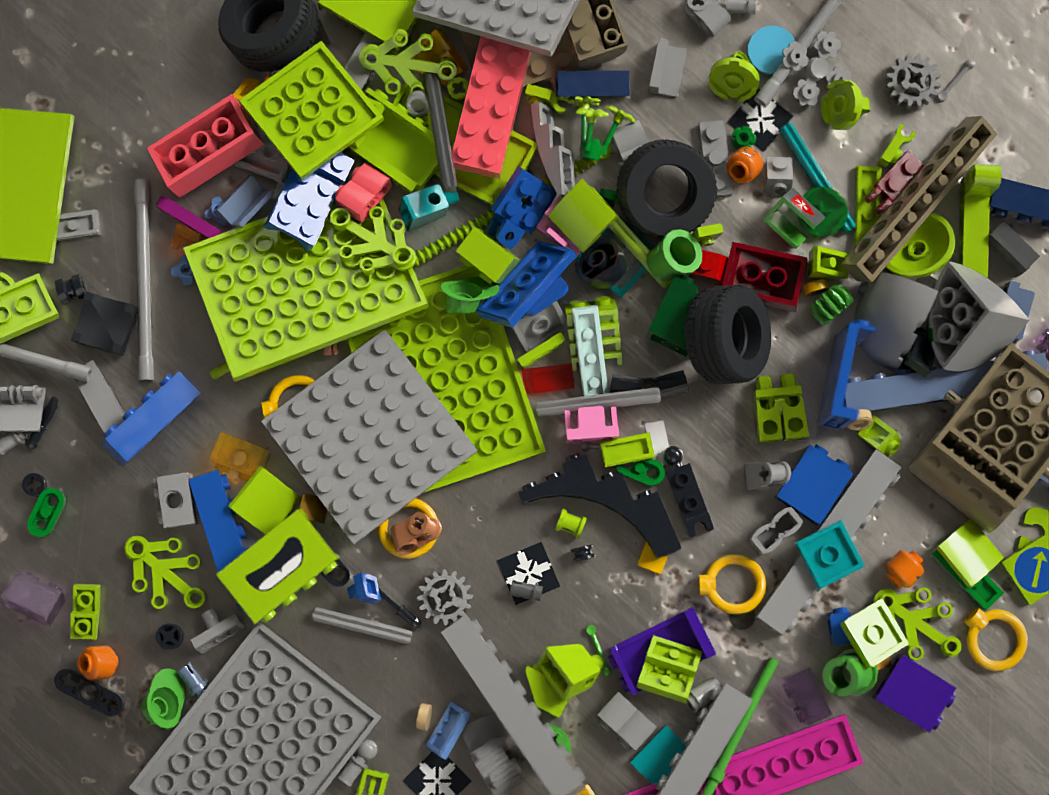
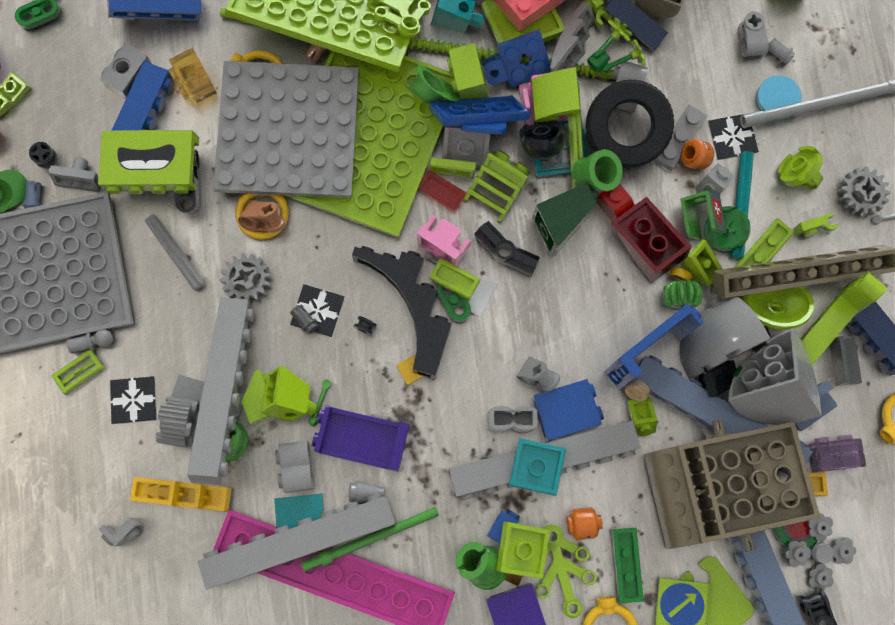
camera: 35 degrees right, 5 degrees down
lime plant [124,536,206,609] -> none
lime slope [228,465,302,535] -> none
pearl gold slope [299,493,327,524] -> none
blue tile [347,573,381,604] -> none
black piece [379,588,422,629] -> none
tan tile [416,703,432,731] -> none
medium blue plate [425,702,472,760] -> none
light grey axle [536,387,661,417] -> none
lime bush [555,509,587,539] -> none
light aqua tile [572,305,608,396] -> none
green plate [599,188,619,207] -> none
lime slope [636,635,703,704] -> none
light grey panel [648,38,687,98] -> none
black plate [663,445,714,538] -> none
black tyre [684,285,771,384] -> none
lime plate [692,223,724,247] -> none
yellow piece [698,554,766,614] -> none
lime tile [709,51,760,101] -> none
clear smoke tile [729,610,755,630] -> none
green plate [731,126,756,149] -> none
lime hips [753,373,809,445] -> none
light grey plant [782,31,851,106] -> none
clear purple brick [782,666,833,726] -> none
hinge [864,150,924,215] -> none
lime slope [935,518,1004,588] -> none

